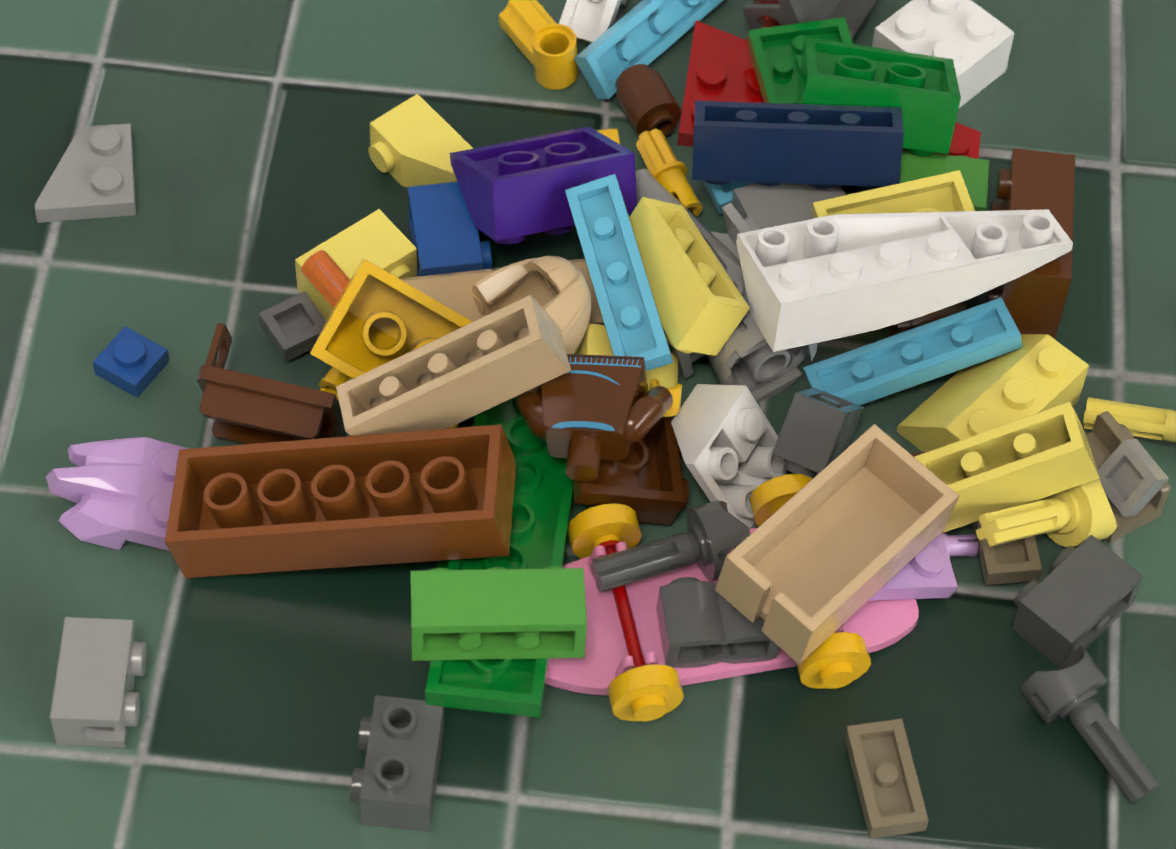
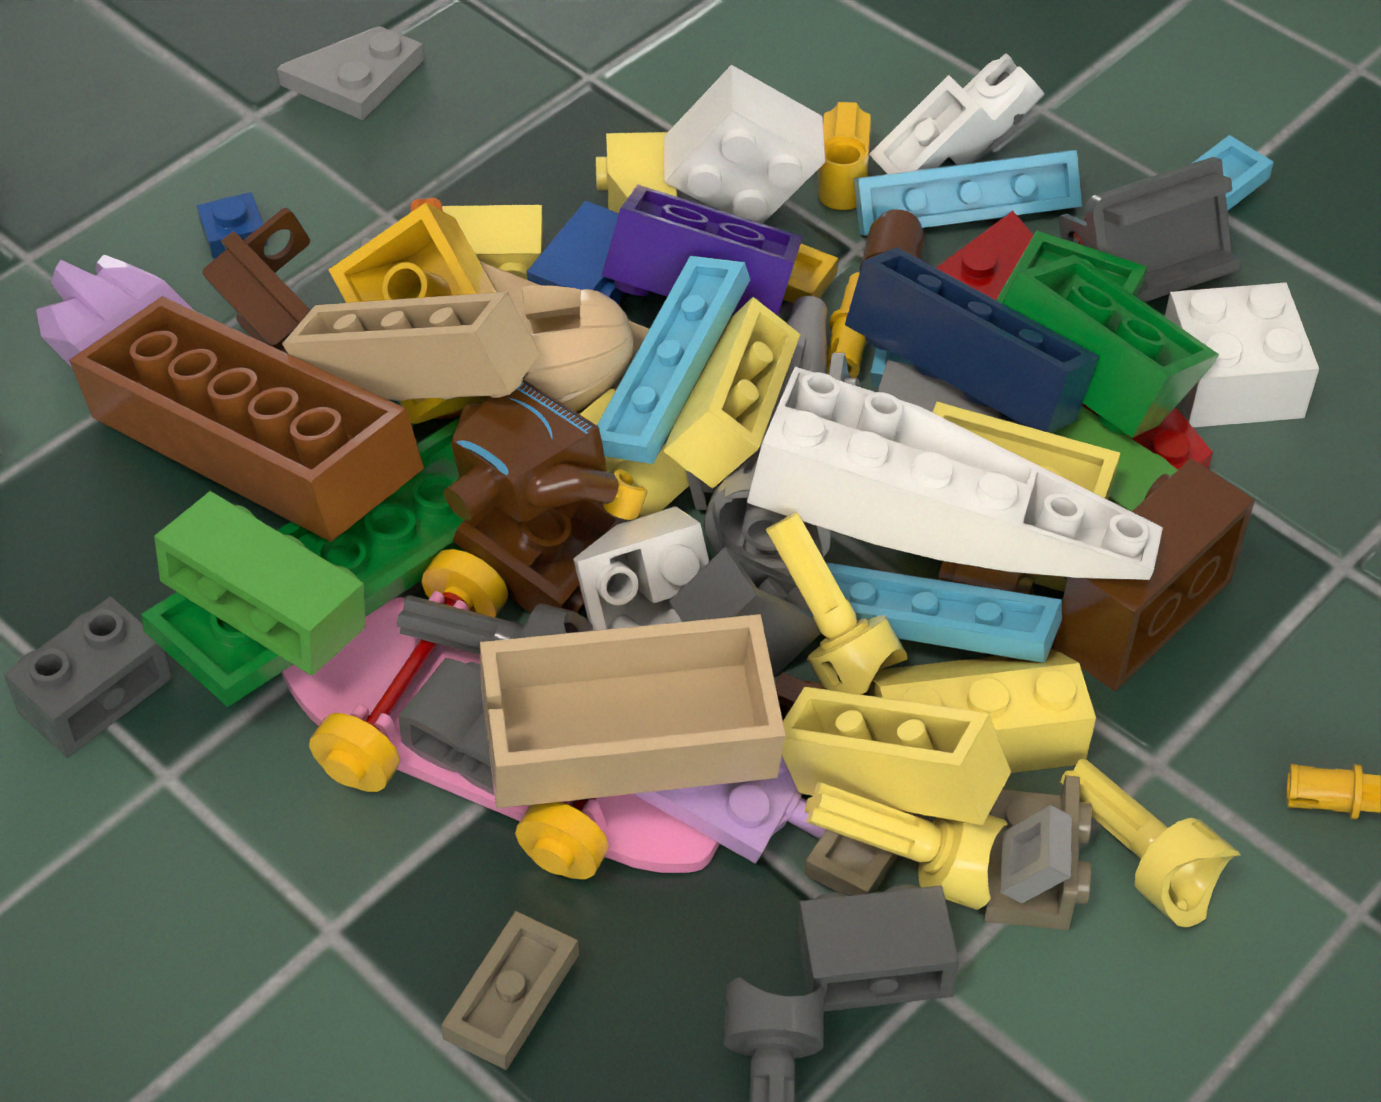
camera: 40 degrees right, 5 degrees down
none -> white brick [664,65,825,224]
none -> light yellow piece [766,512,907,695]

